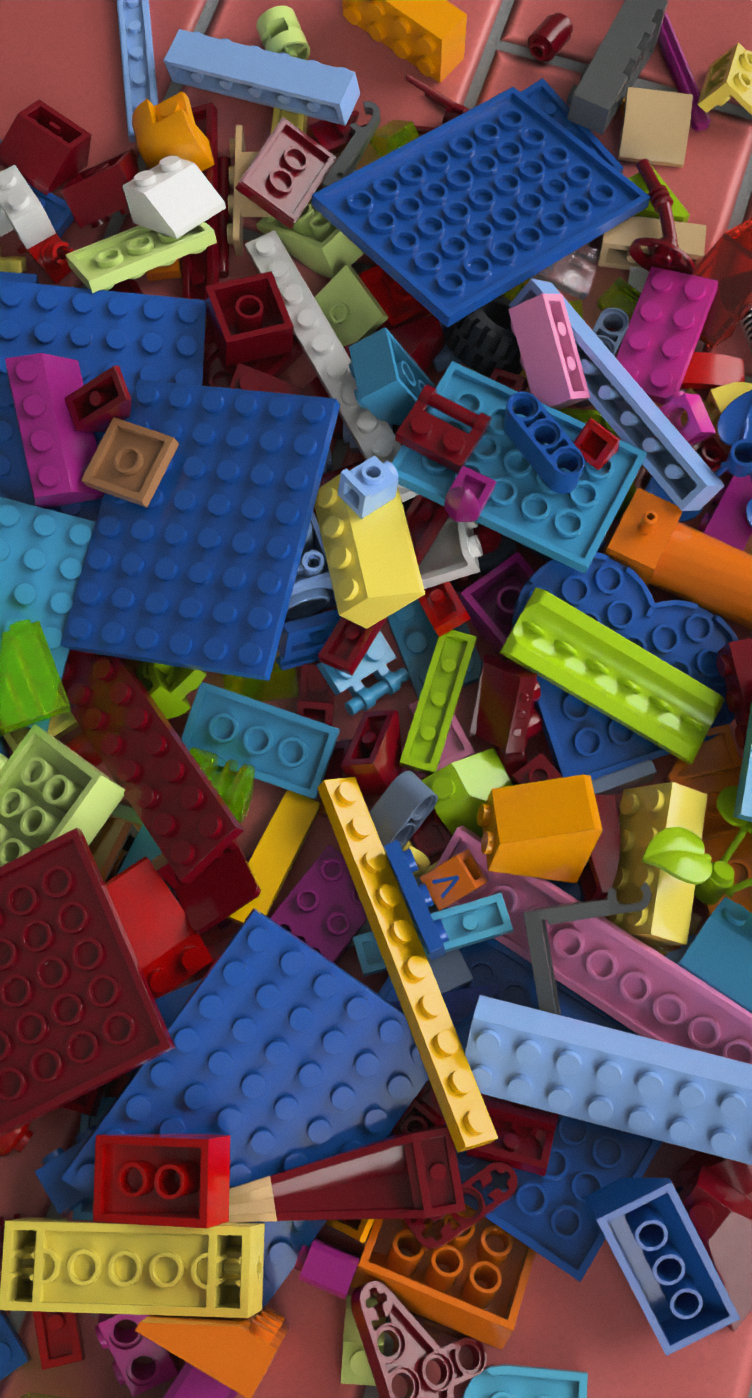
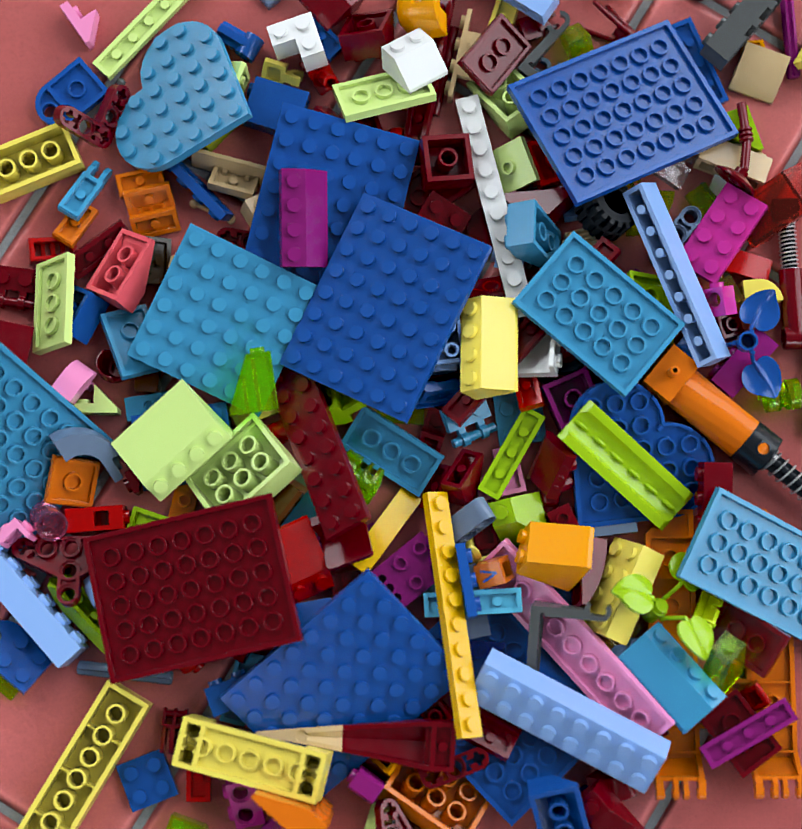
camera: 10 degrees right, 10 degrees up
dark red slope [65,365,131,432] -> none
medium nougat plate [81,417,179,508] -> none
red slope [93,1134,230,1228] -> none
light blue brick [338,455,399,519] -> none
dark red plate [395,384,492,473] -> none
magenta plate [444,466,497,522] -> none
blue beam [502,392,585,494] -> none
bright pink brick [508,293,591,410] -> none
red slope [573,418,620,470] -> none

